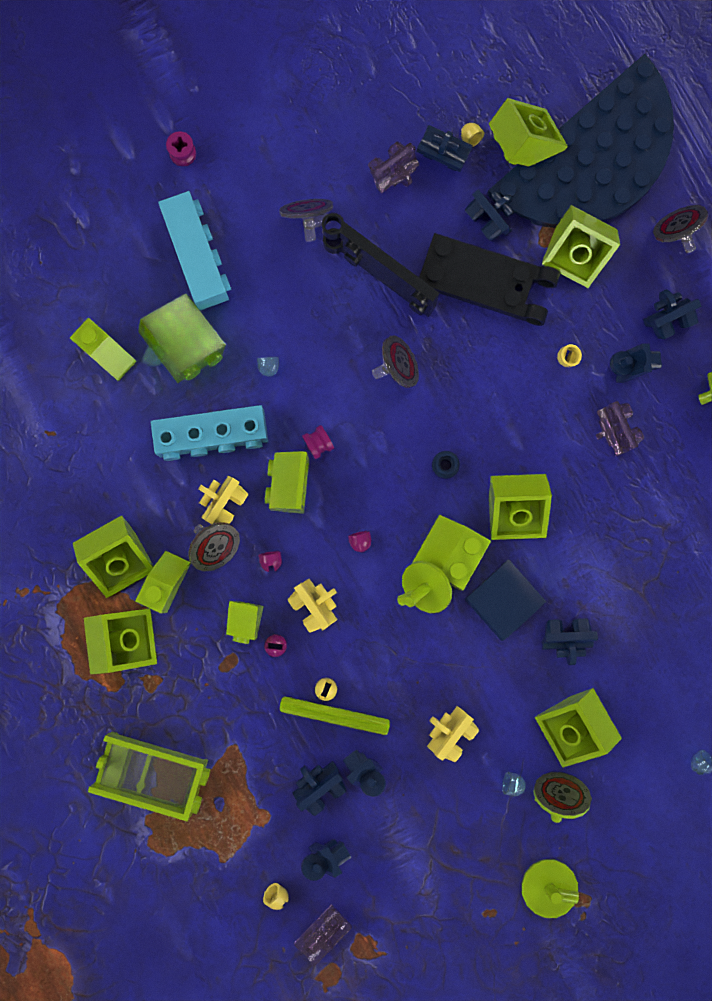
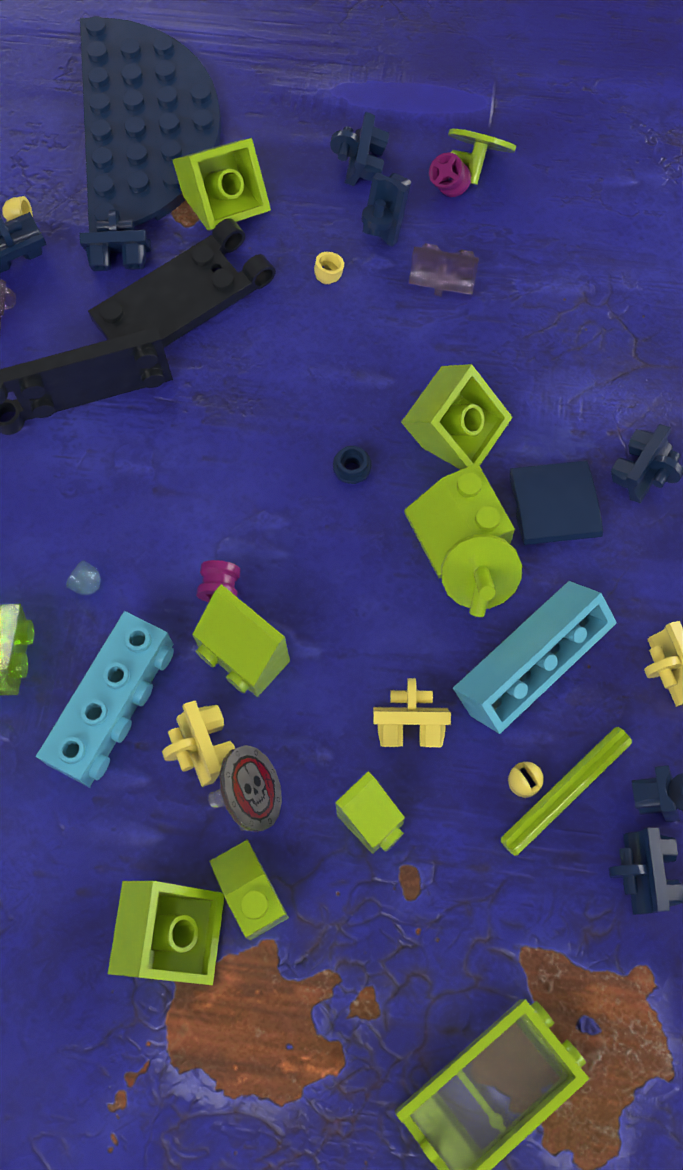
camera: 50 degrees left, 15 degrees down
lime slope [84,608,157,674] -> none
magenta hinge [258,551,282,572] -> none
magenta hinge [264,634,287,657] -> none
magenta hinge [348,531,372,552] -> none
shield [372,335,419,388] -> none
lime slope [489,98,568,167] -> none
shield [653,205,709,253] -> none
none -> magenta wheel [429,152,471,197]
none -> medium azure brick [453,581,617,734]

